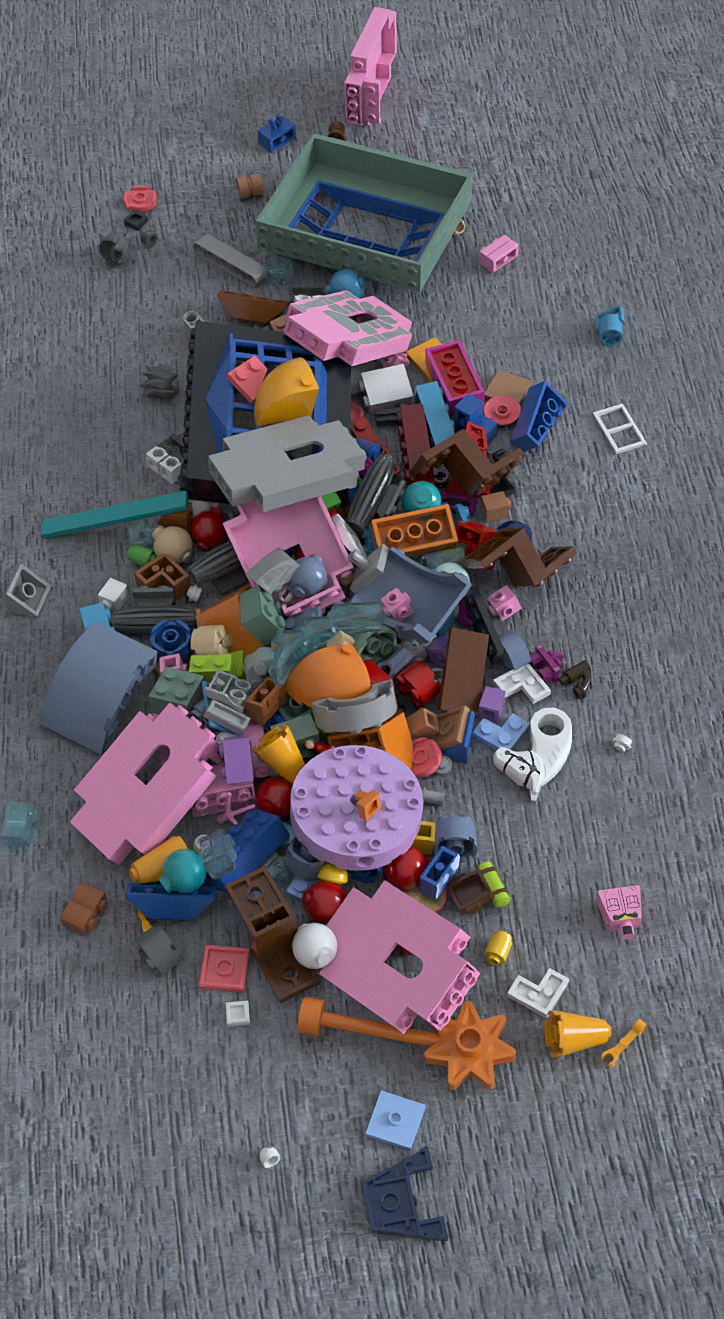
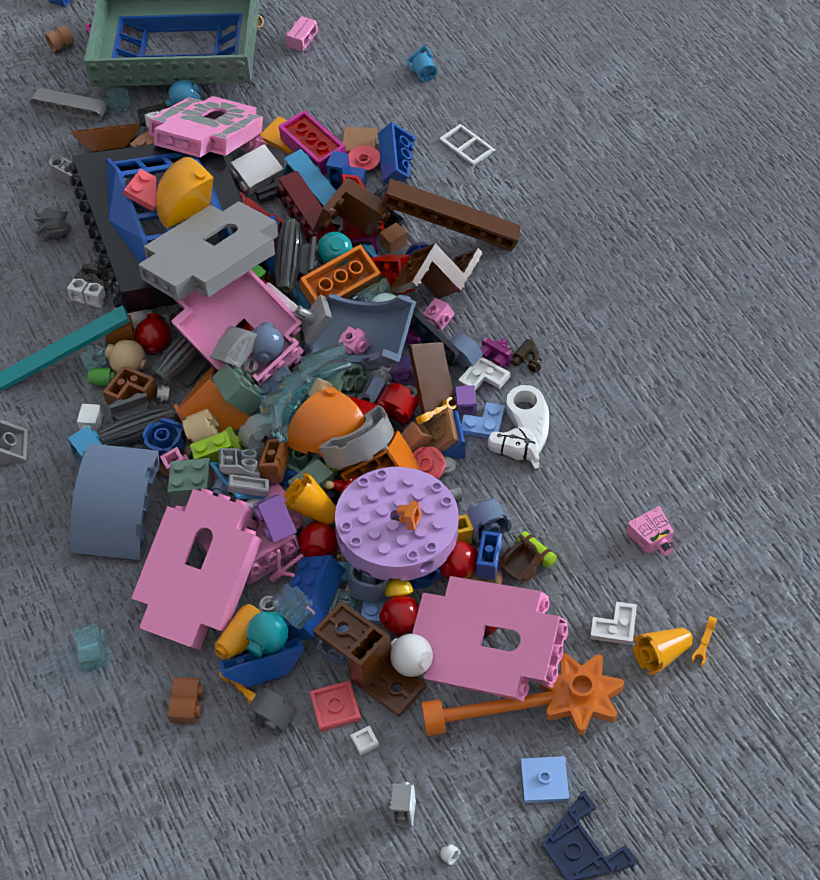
camera: 20 degrees left, 0 degrees up
yellow brick [484,931,512,966] -> none
white plate [612,734,632,752] -> none
none -> reddish brown brick [381,178,521,251]
none -> light grey brick [389,781,416,827]
none -> light orange piece [416,397,457,425]

